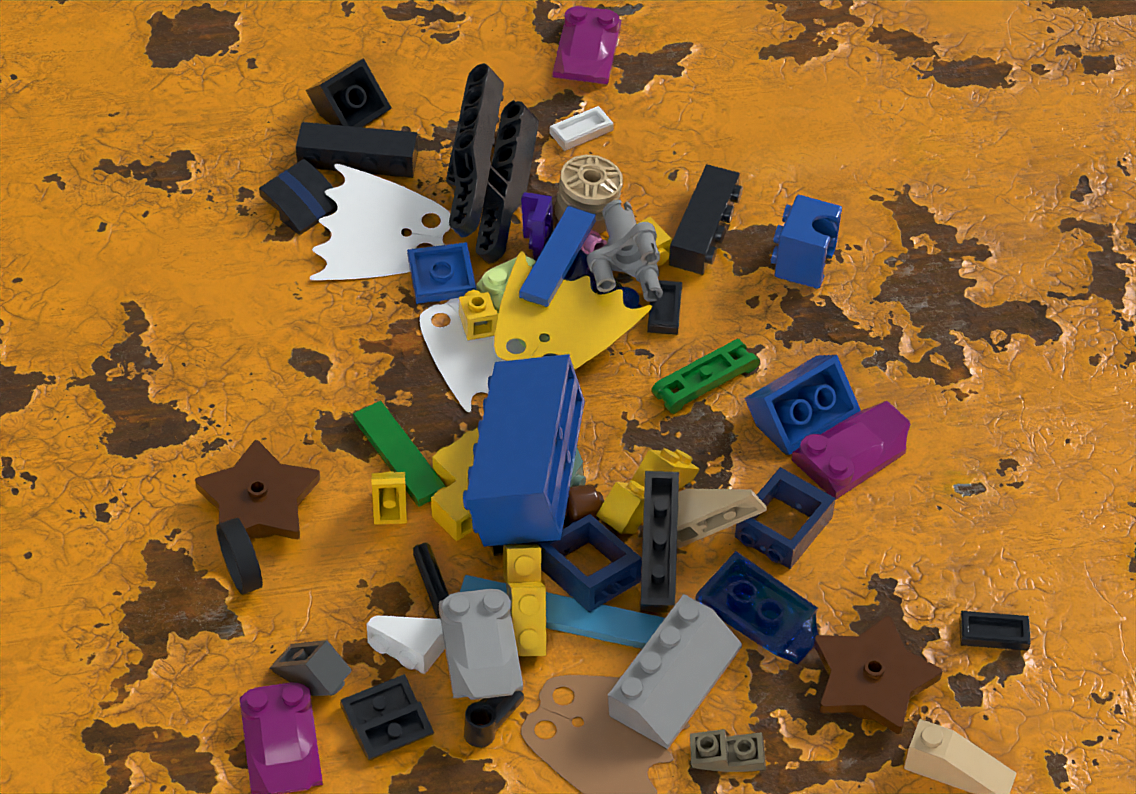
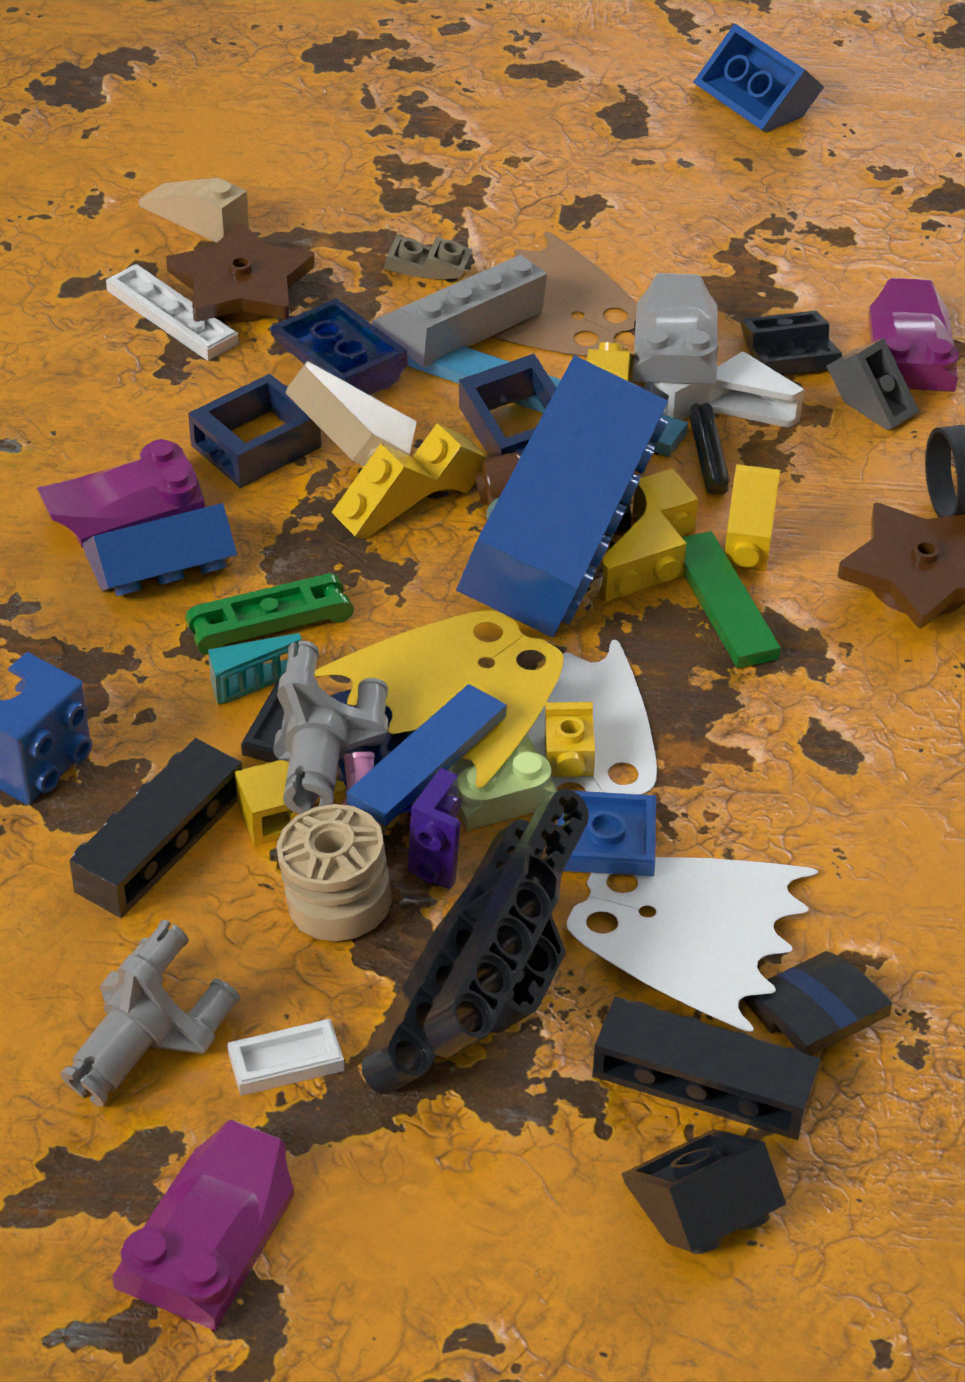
camera: 165 degrees left, 5 degrees down
black brick [640,471,679,613] -> none
black tile [960,611,1030,651] -> none
none -> light grey wheel [60,920,241,1107]
none -> white tile [106,264,239,361]
none -> teal slope [208,633,302,704]

